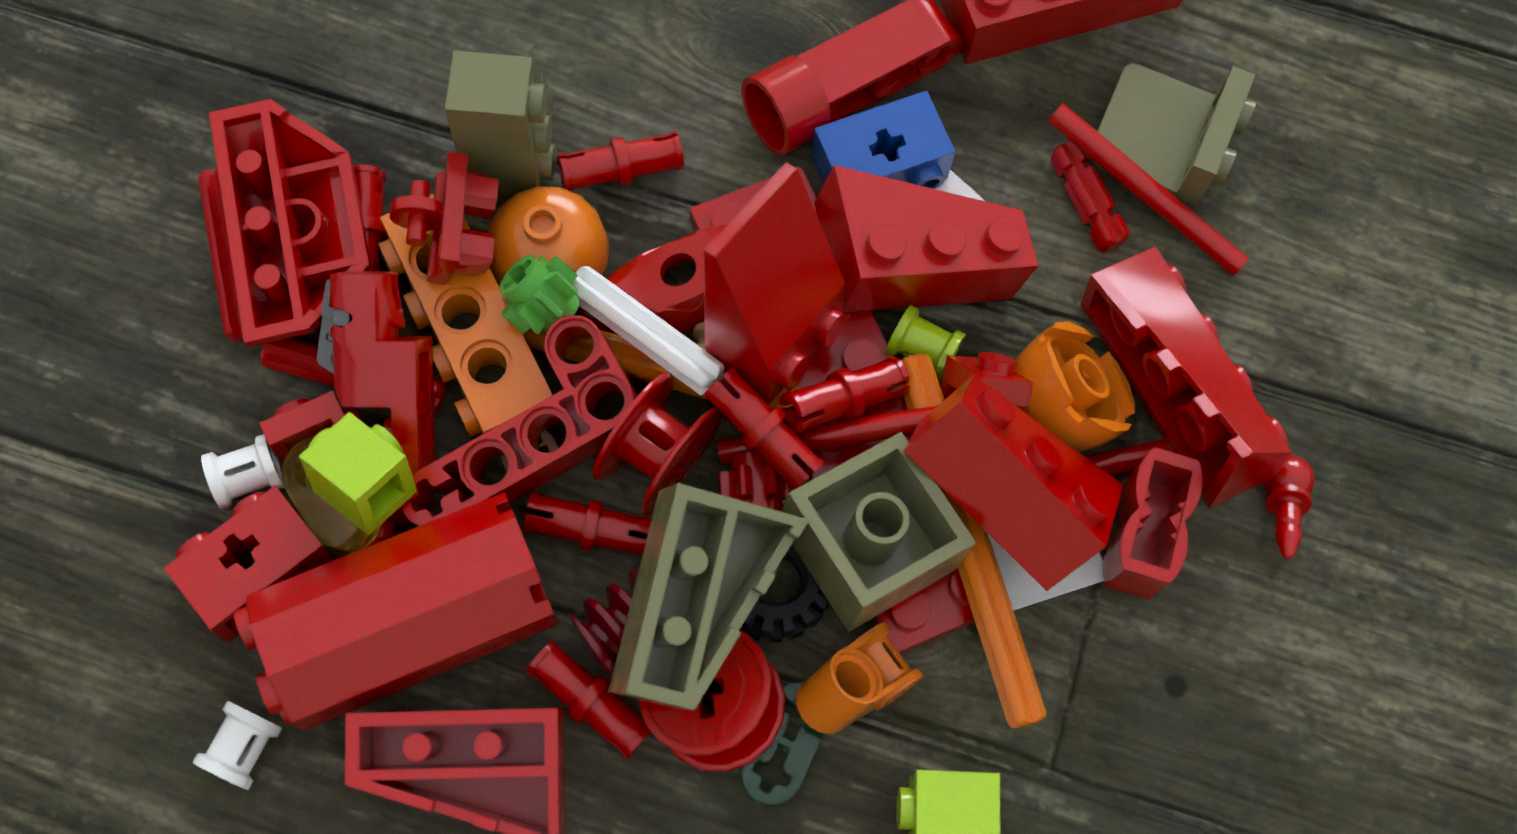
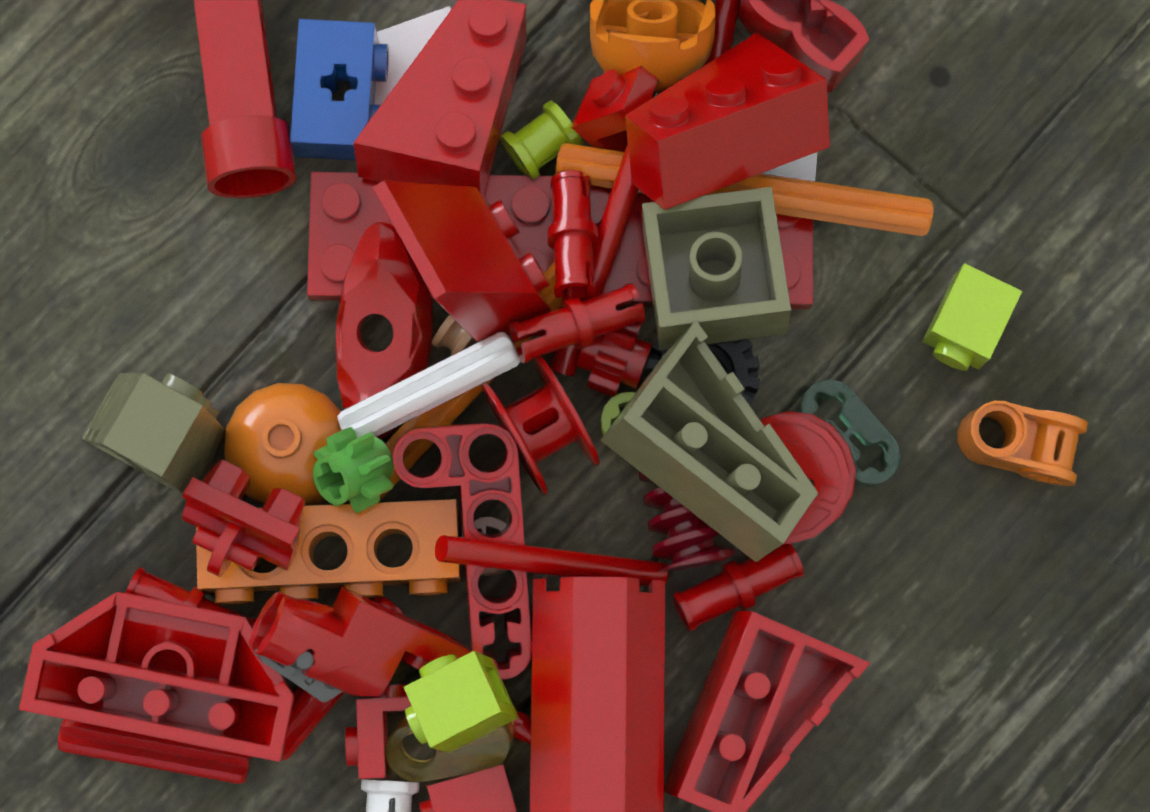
camera: 65 degrees left, 10 degrees up
red pin [523,491,652,556] -> none
red pin [557,131,684,191] -> none
orange piece [795,622,924,734] -> none
none -> red bar [435,535,668,586]

